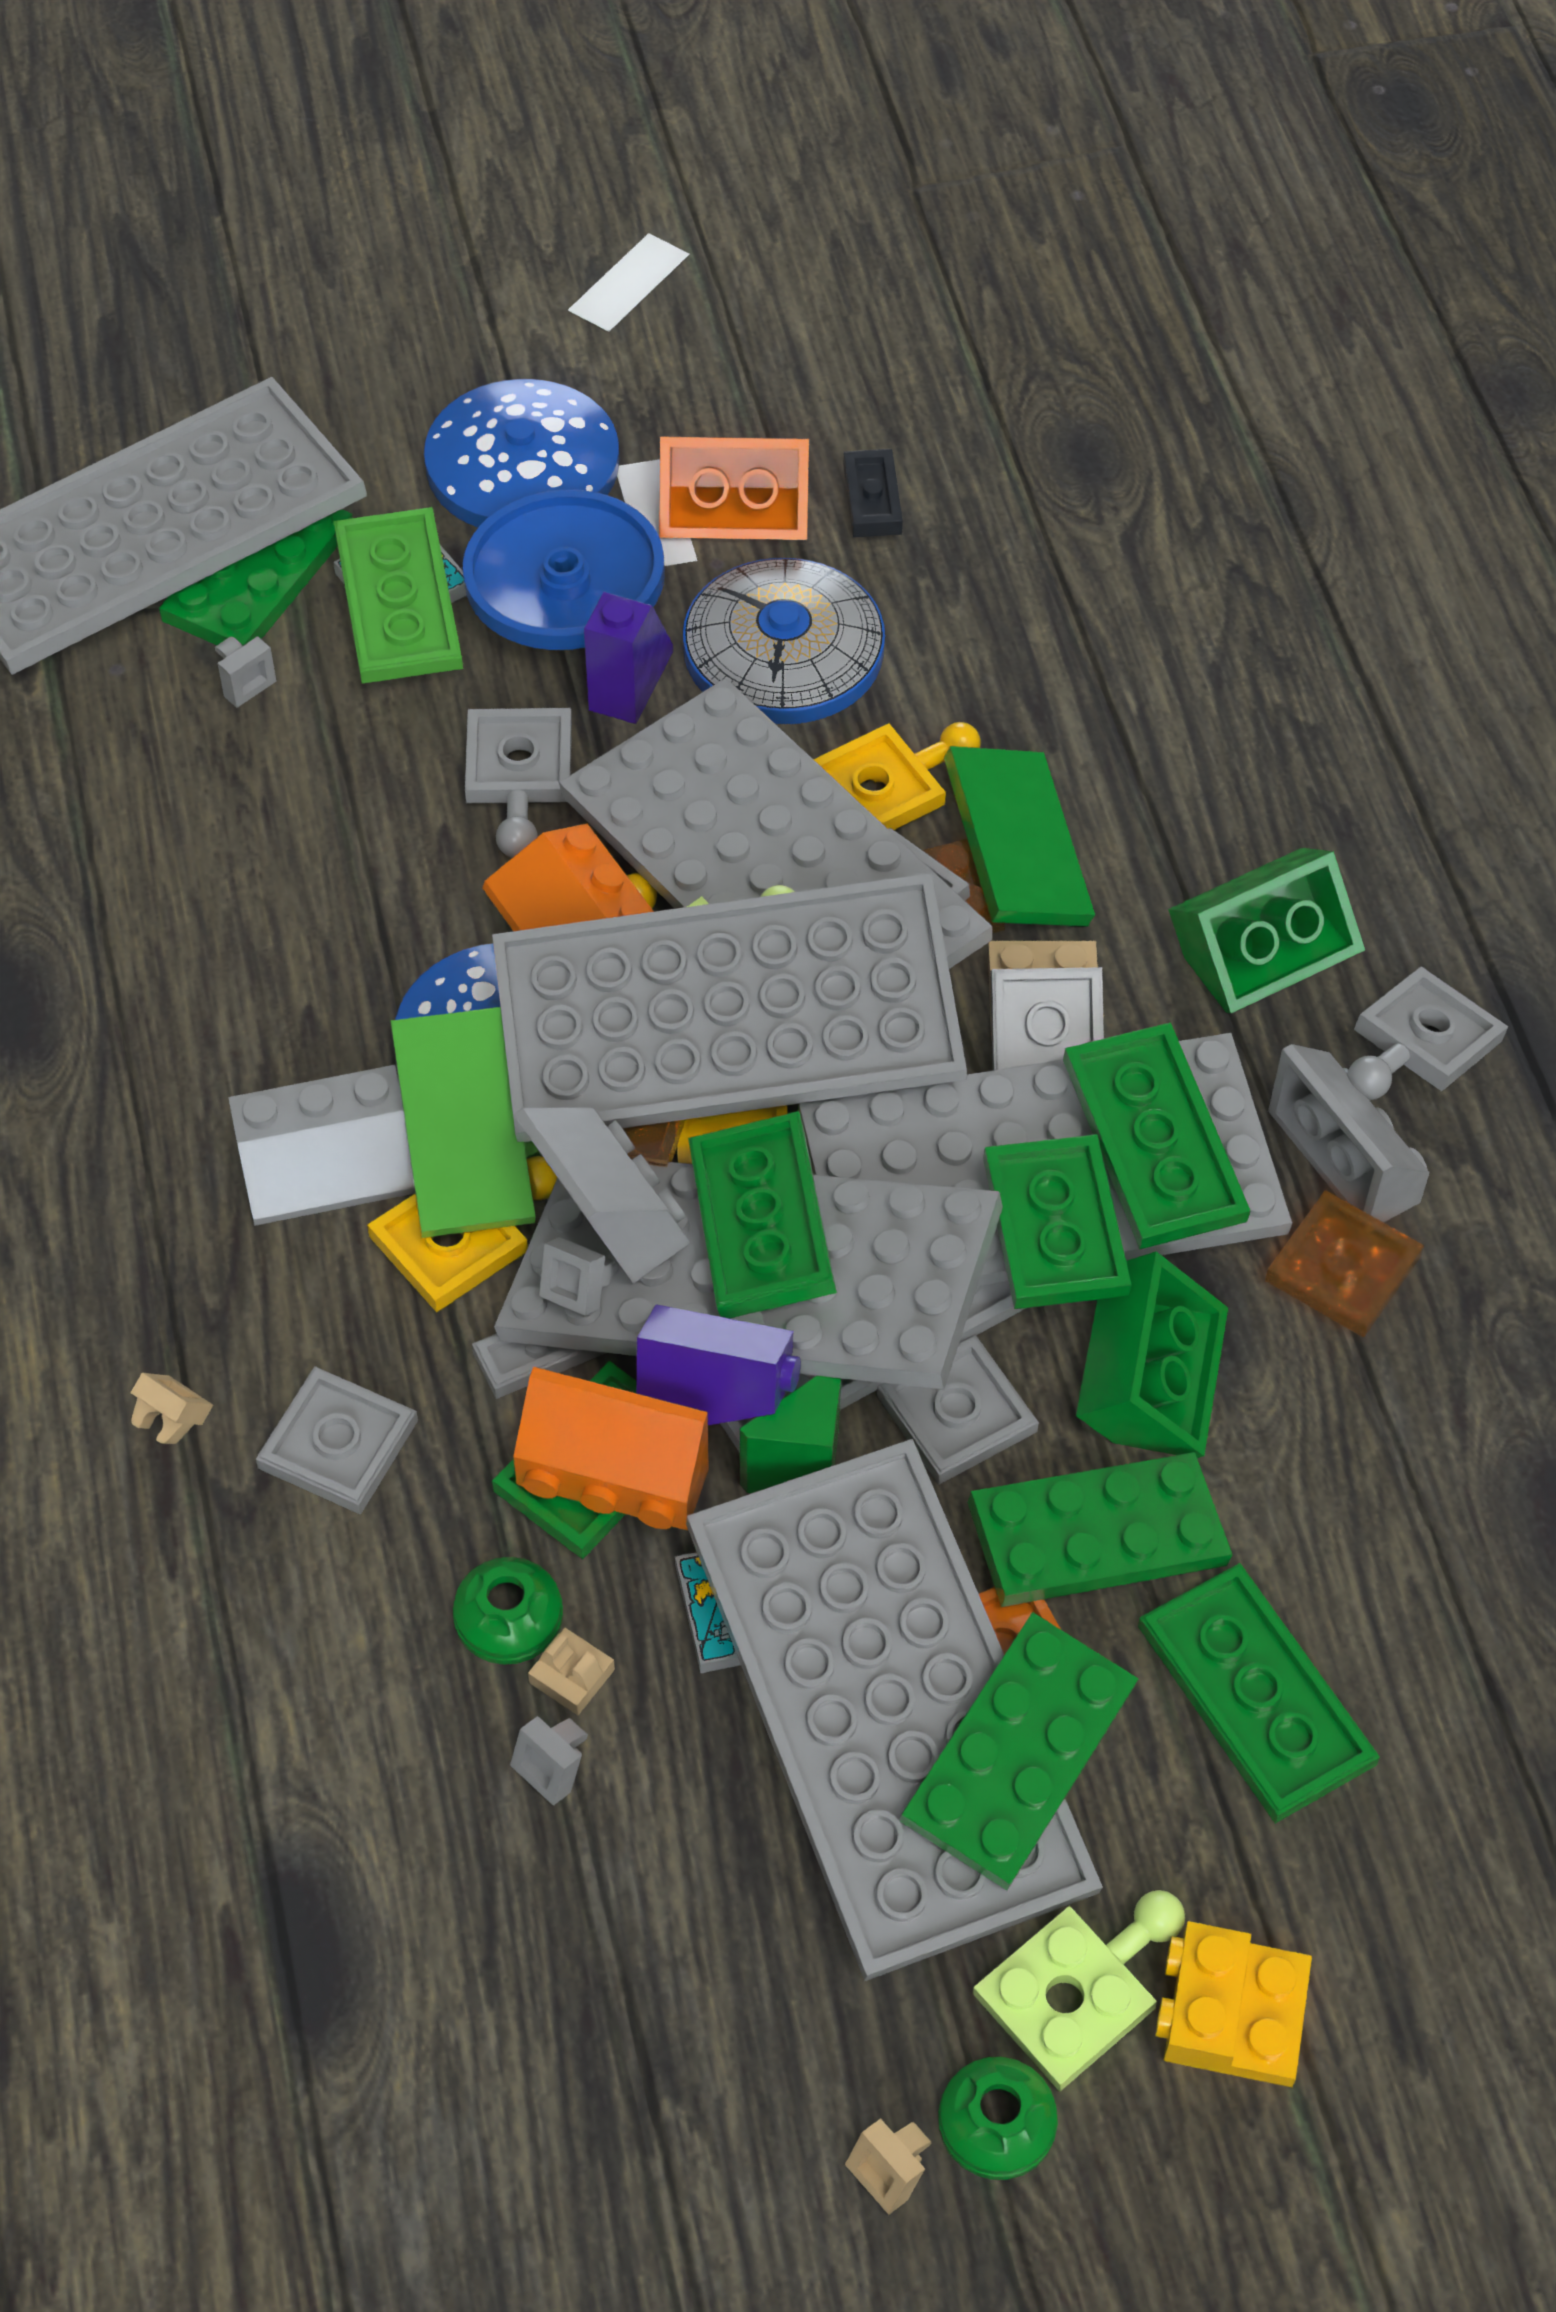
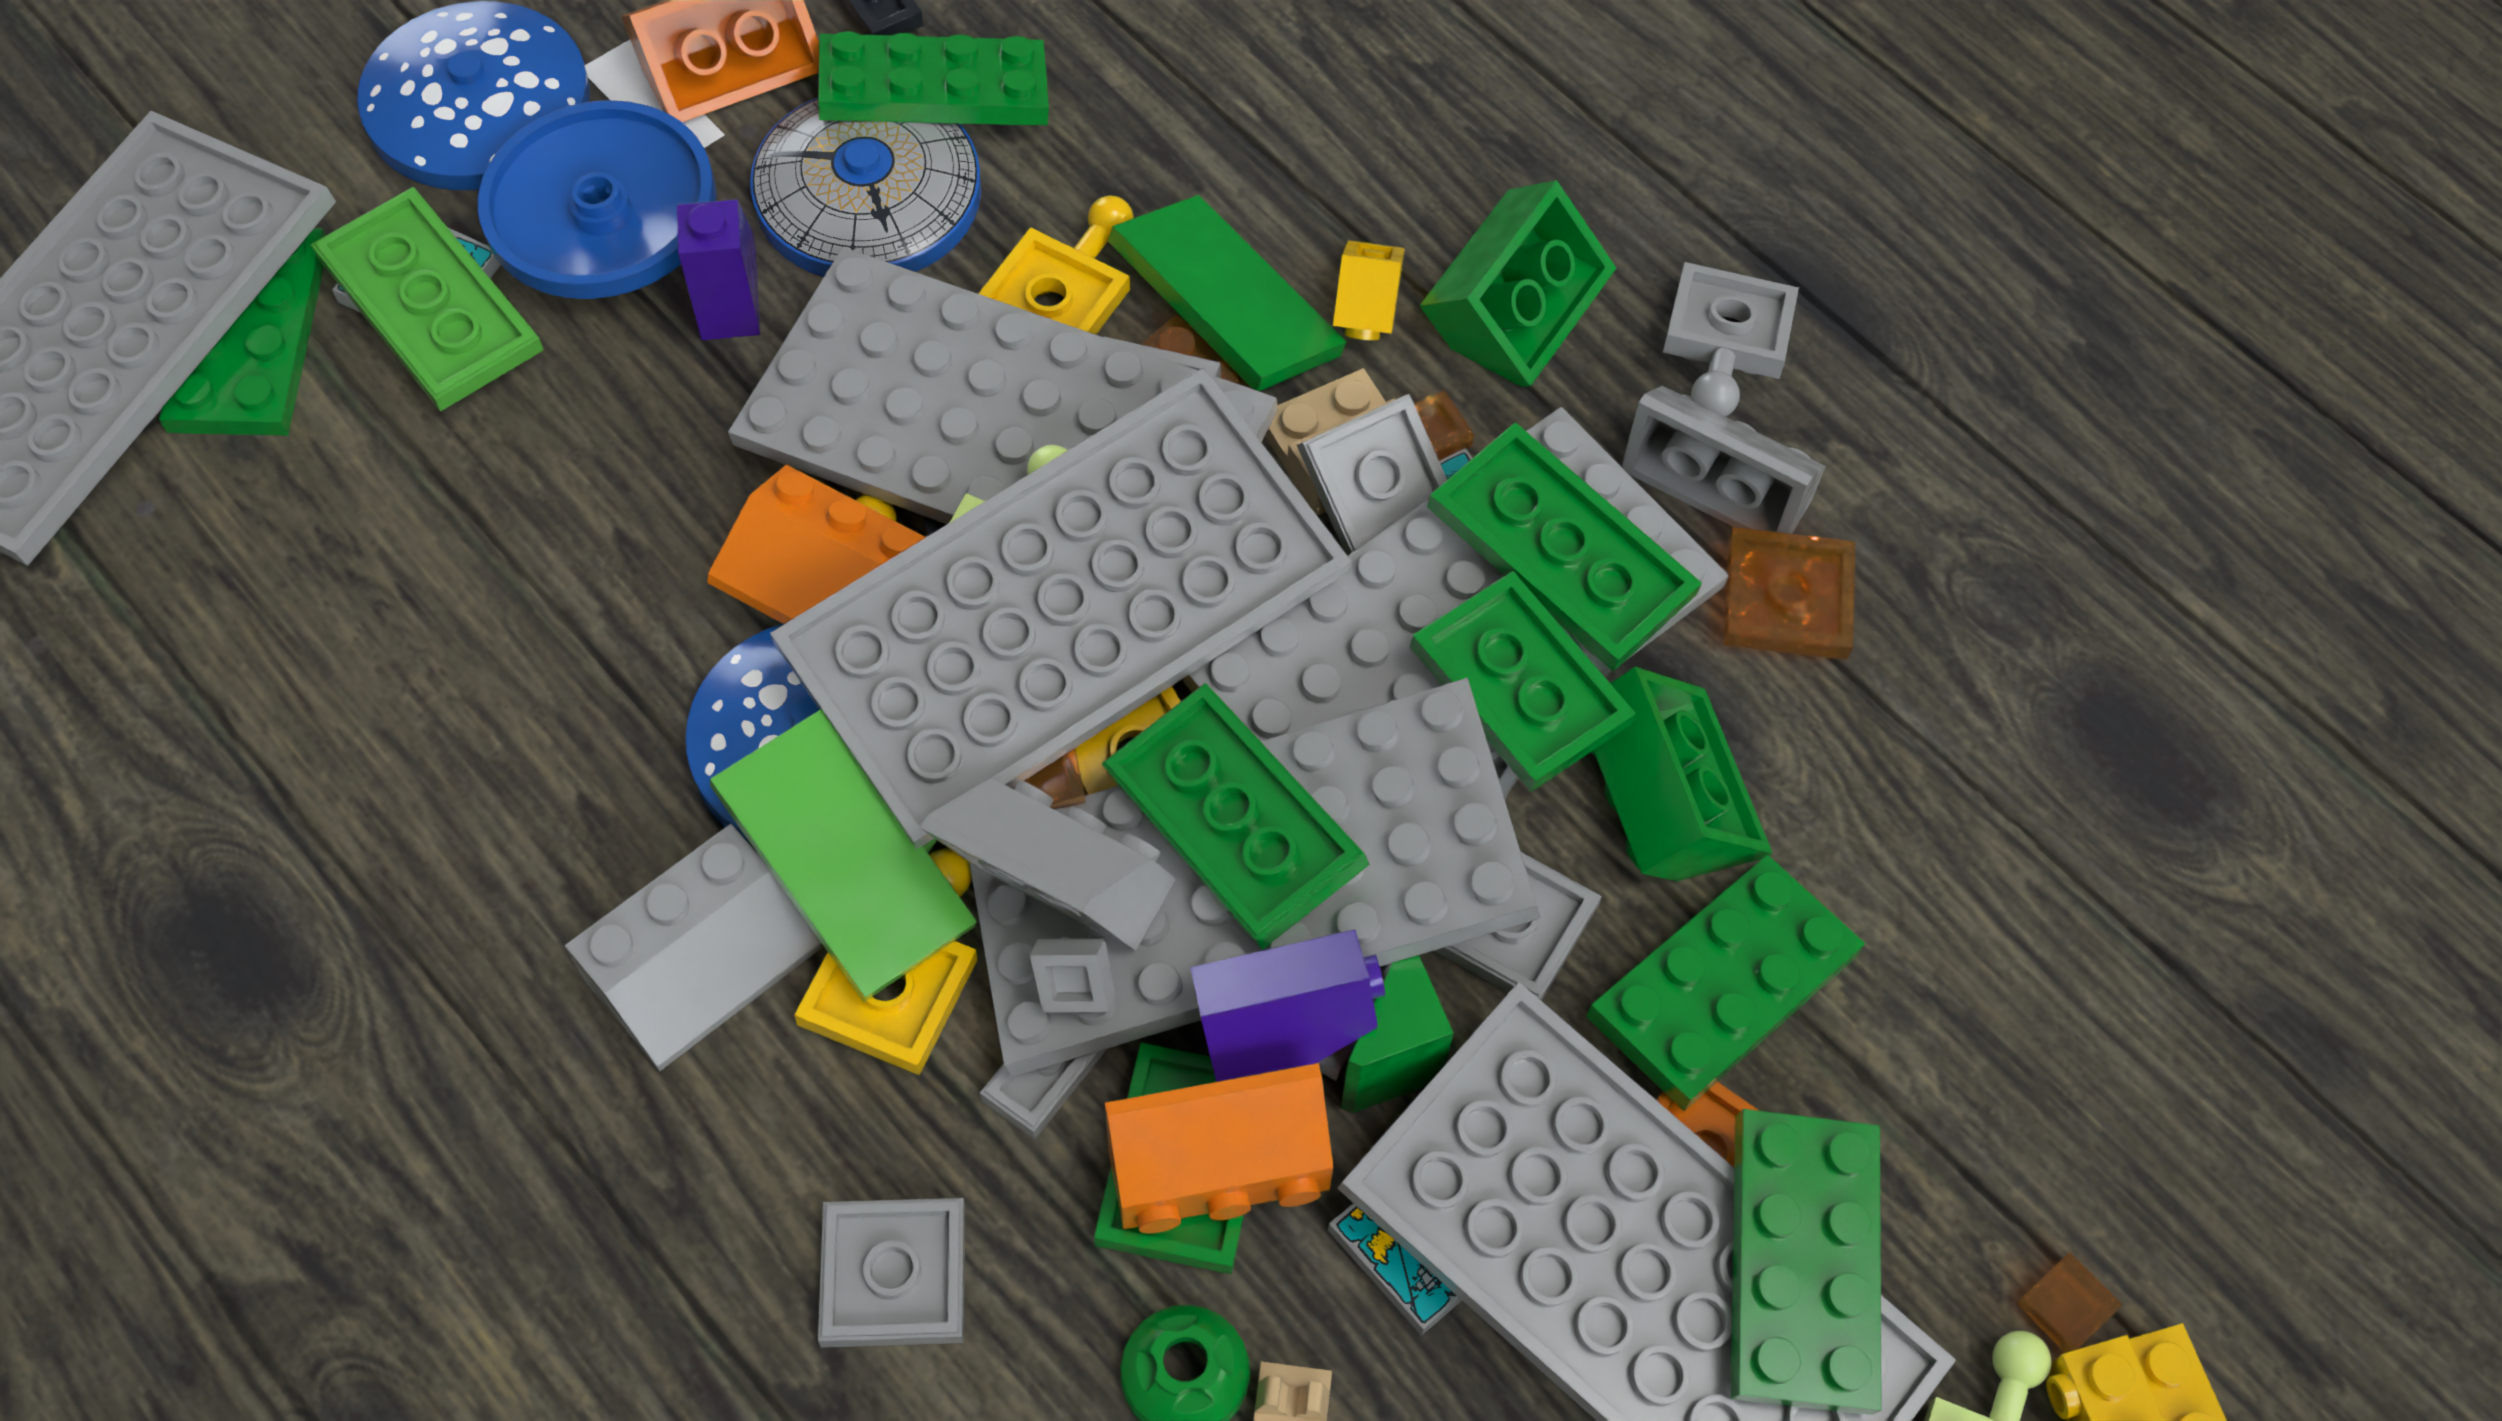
camera: 30 degrees left, 5 degrees up
tan tile [131,1373,213,1444] -> none
light grey tile [215,636,276,708] -> none
light grey plate [465,708,572,858] -> none
green tile [1138,1563,1380,1824] -> none
none -> green plate [819,31,1049,126]
none -> yellow slope [1333,240,1405,340]
none -> clear orange tile [1414,390,1475,461]
none -> clear orange tile [2017,1252,2123,1353]

